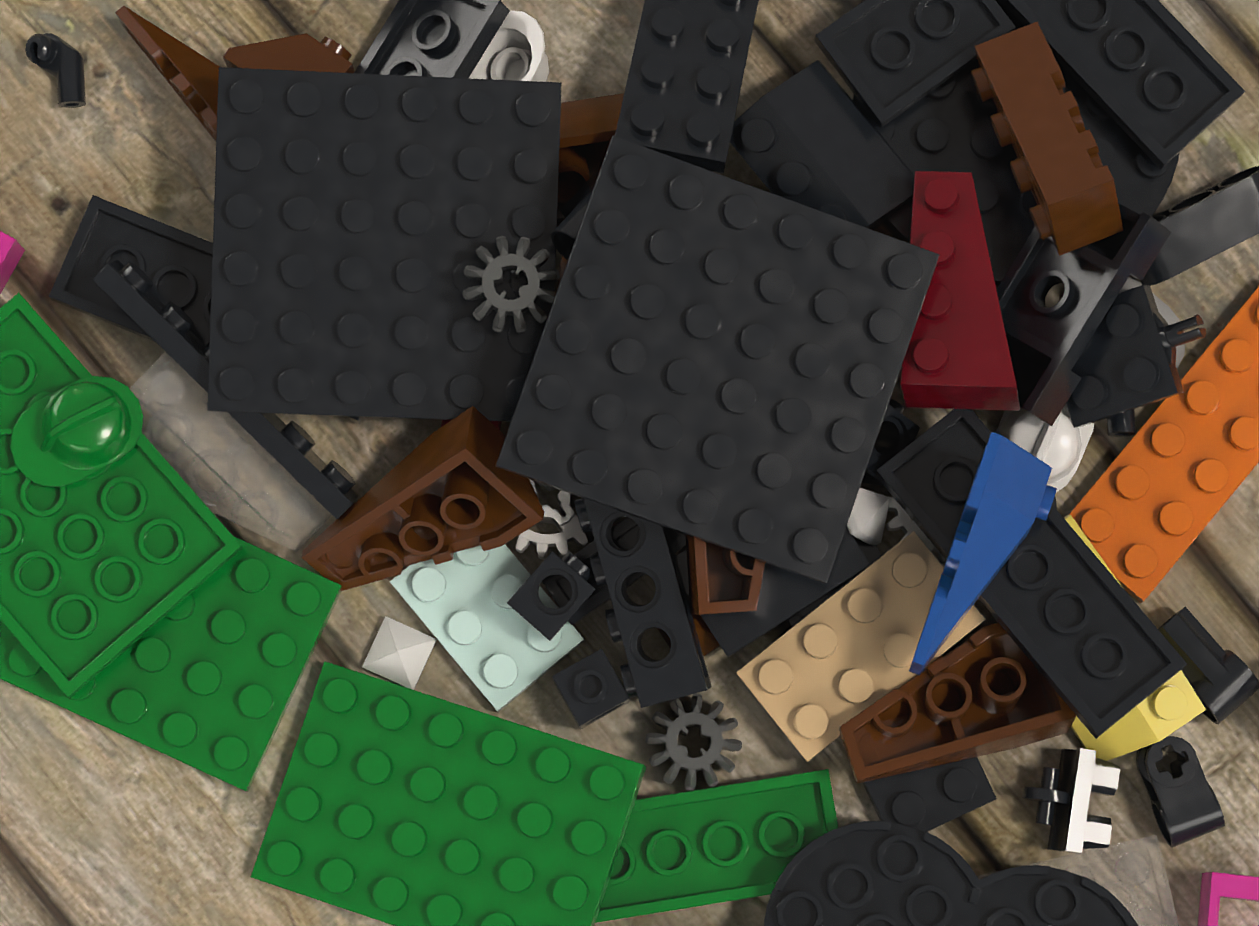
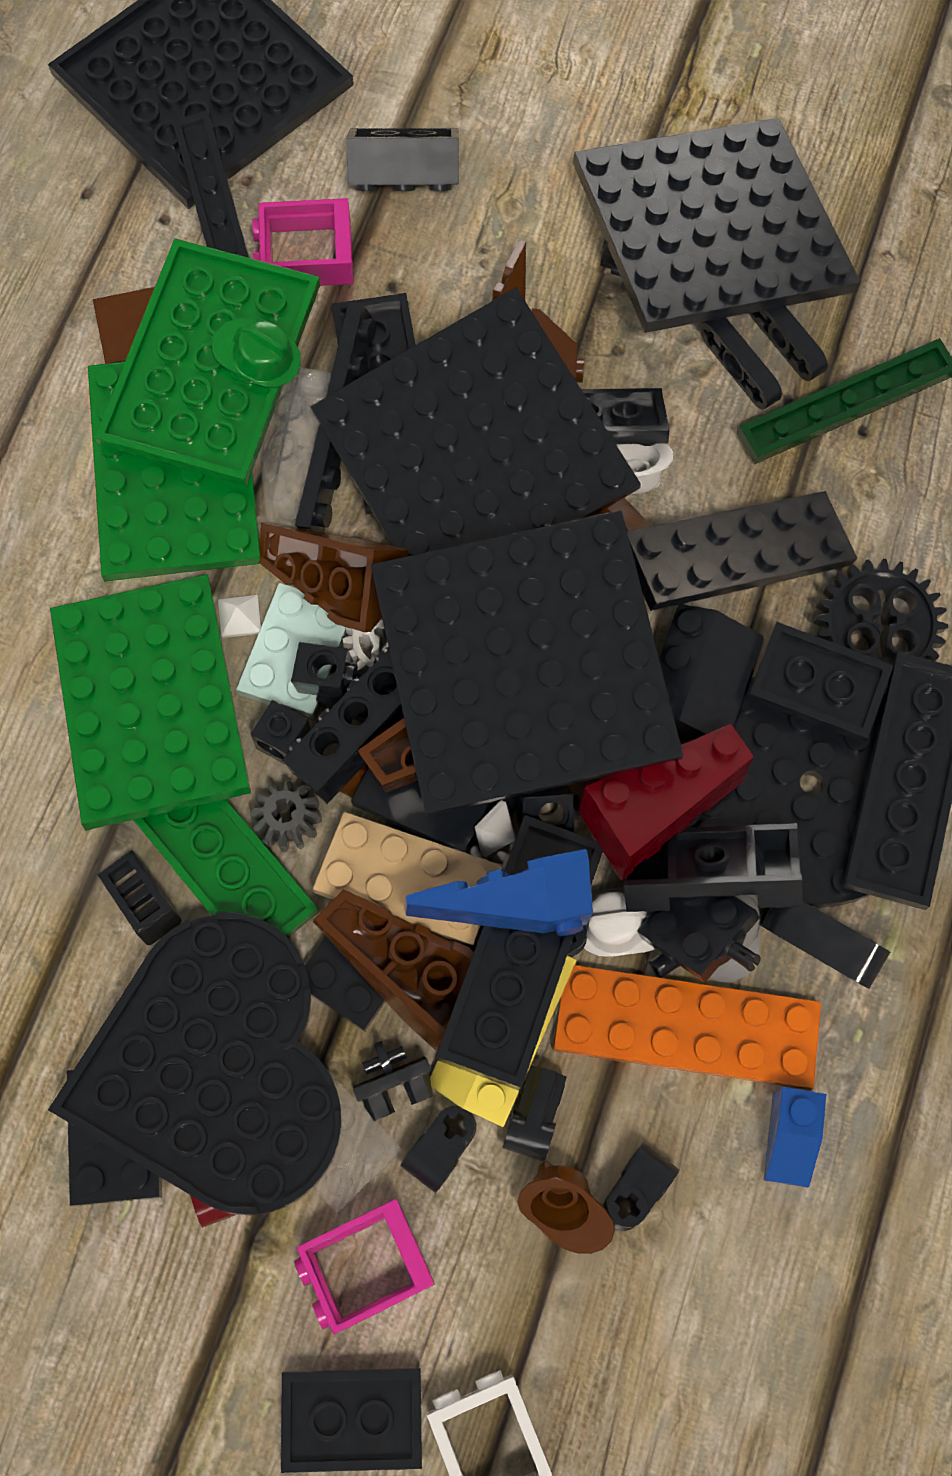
camera: 60 degrees right, 10 degrees down
black arm [25,33,86,108] -> none
dark grey gear [463,236,560,334] -> none
reddish brown wedge [971,22,1124,256] -> none

